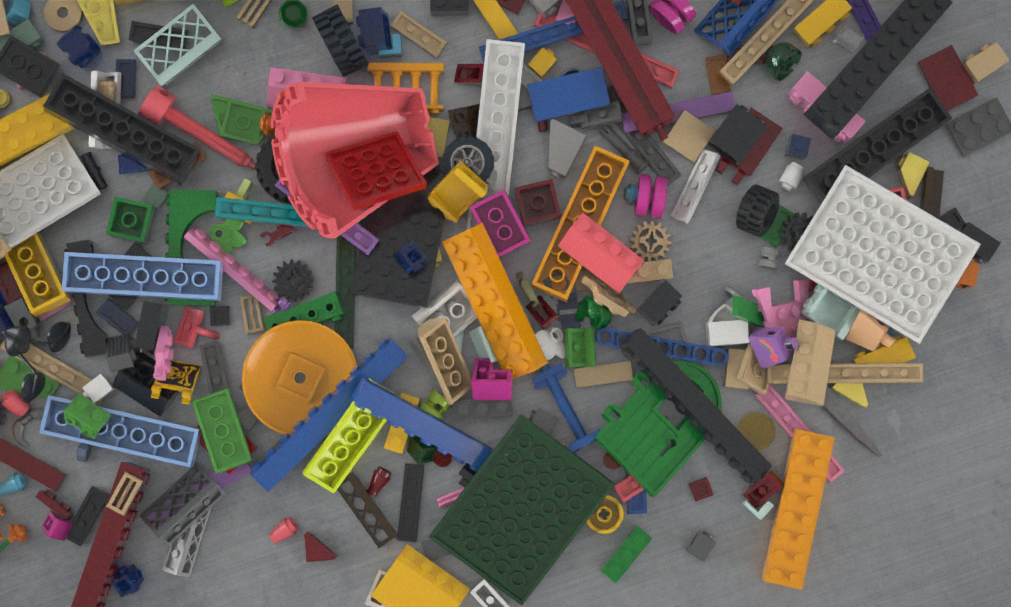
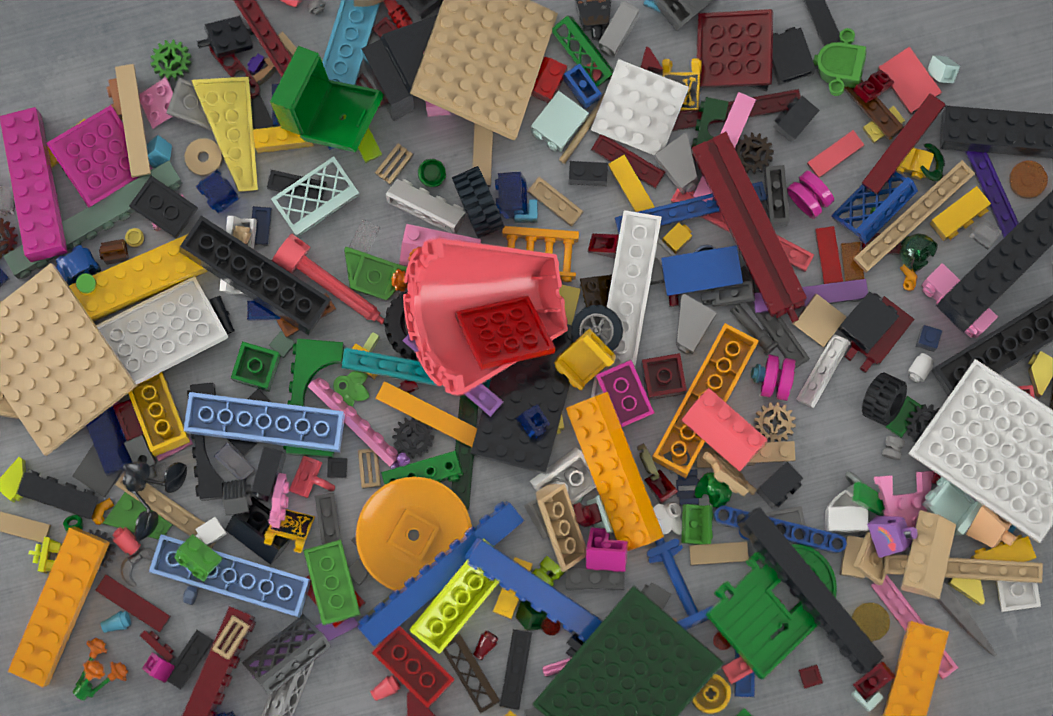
camera: 10 degrees right, 5 degrees down
none -> red brick [372,626,455,708]
none -> light orange tile [375,381,477,448]
none -> white slope [386,179,466,234]
none -> dark red bracket [573,502,602,527]
none -> red tile [815,226,843,284]
none -> light orange arm [900,263,918,291]
none -> white plate [996,581,1041,612]

